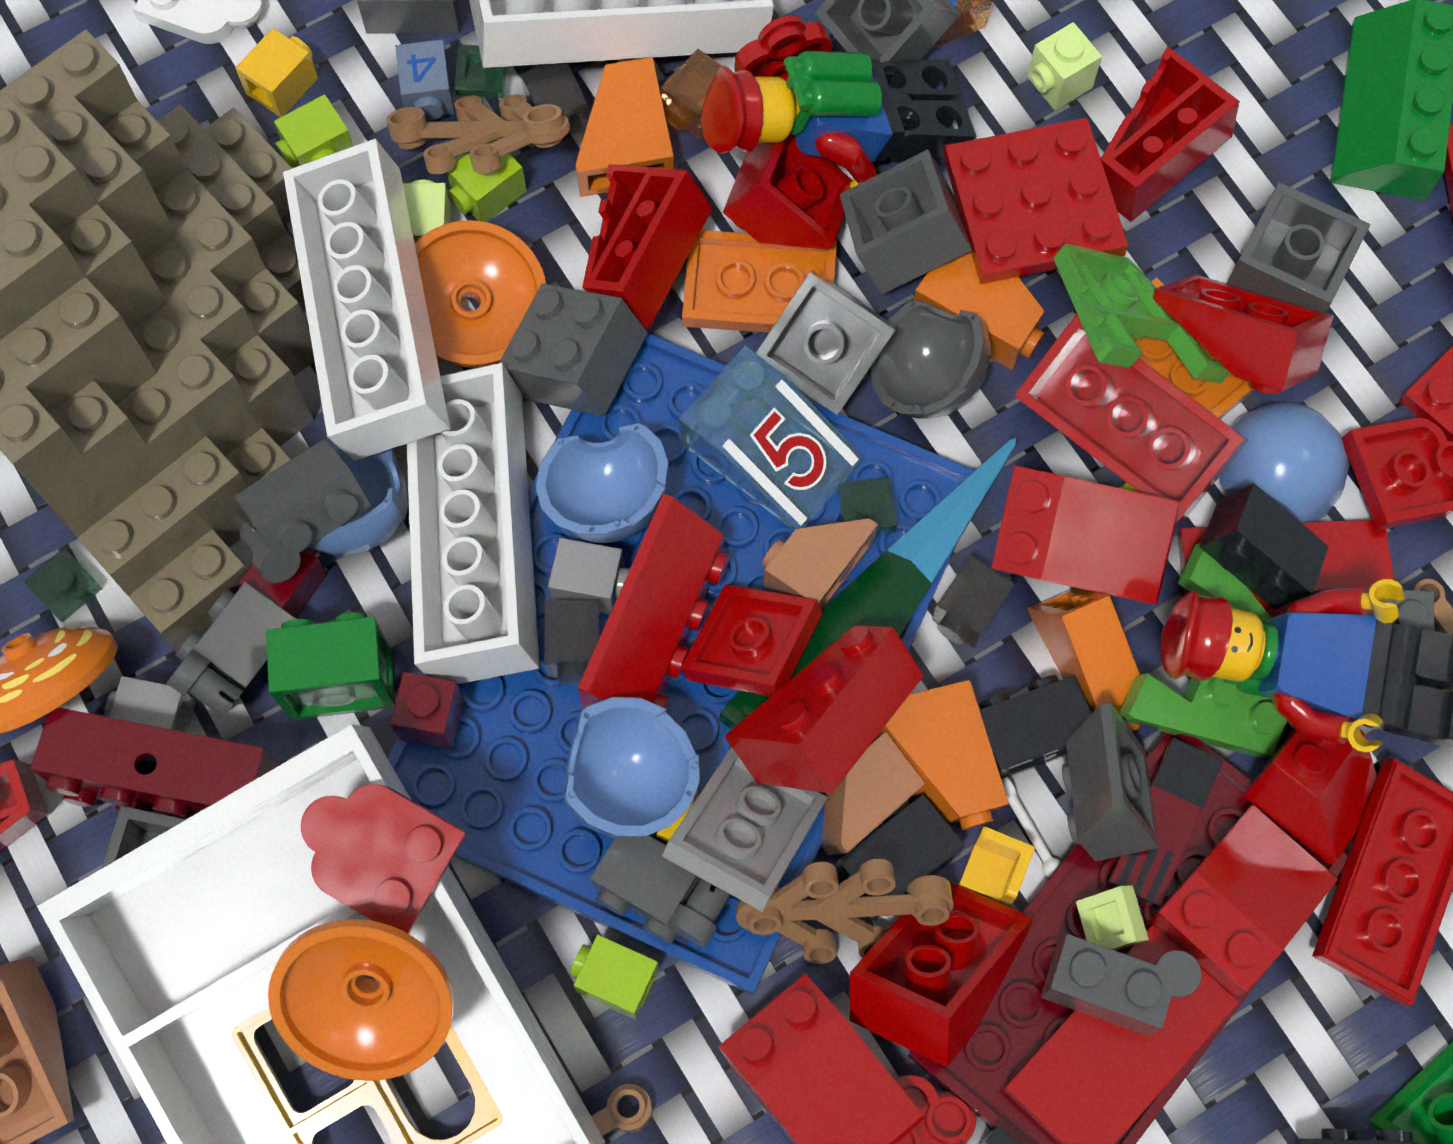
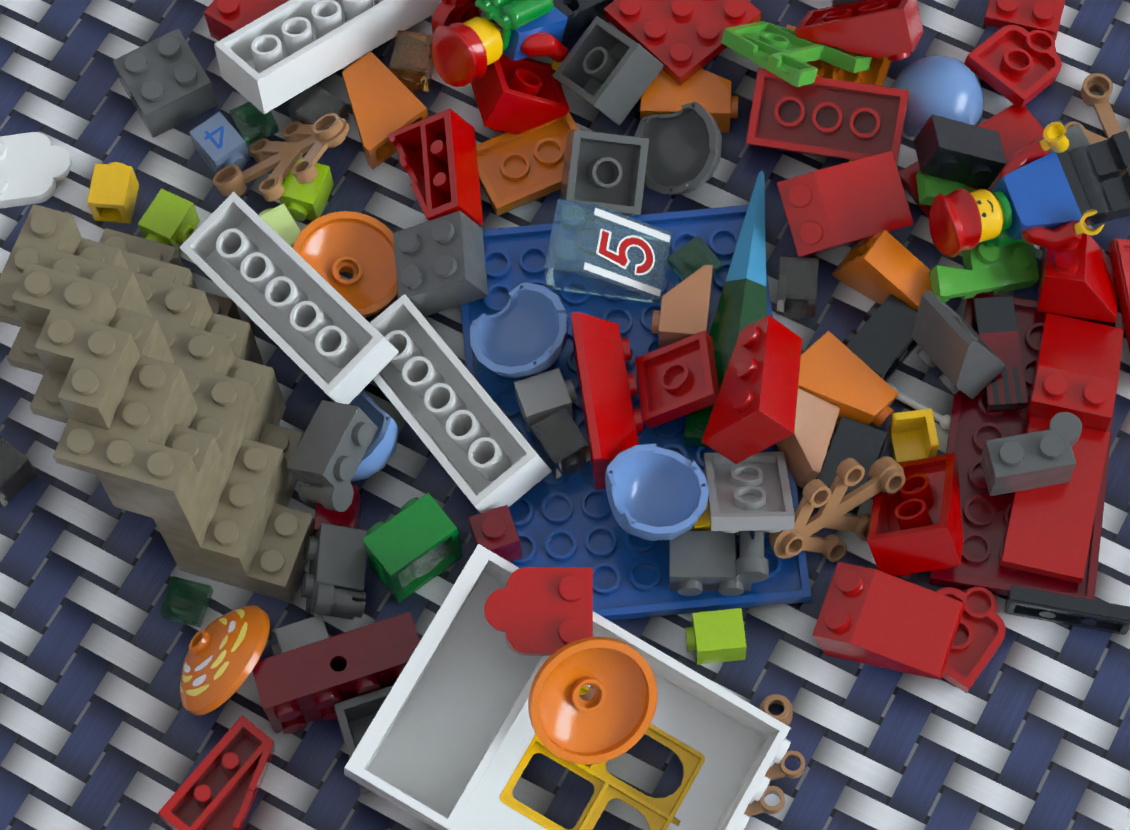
camera: 25 degrees left, 5 degrees down
yellowish green plate [1076,885,1149,951] -> none

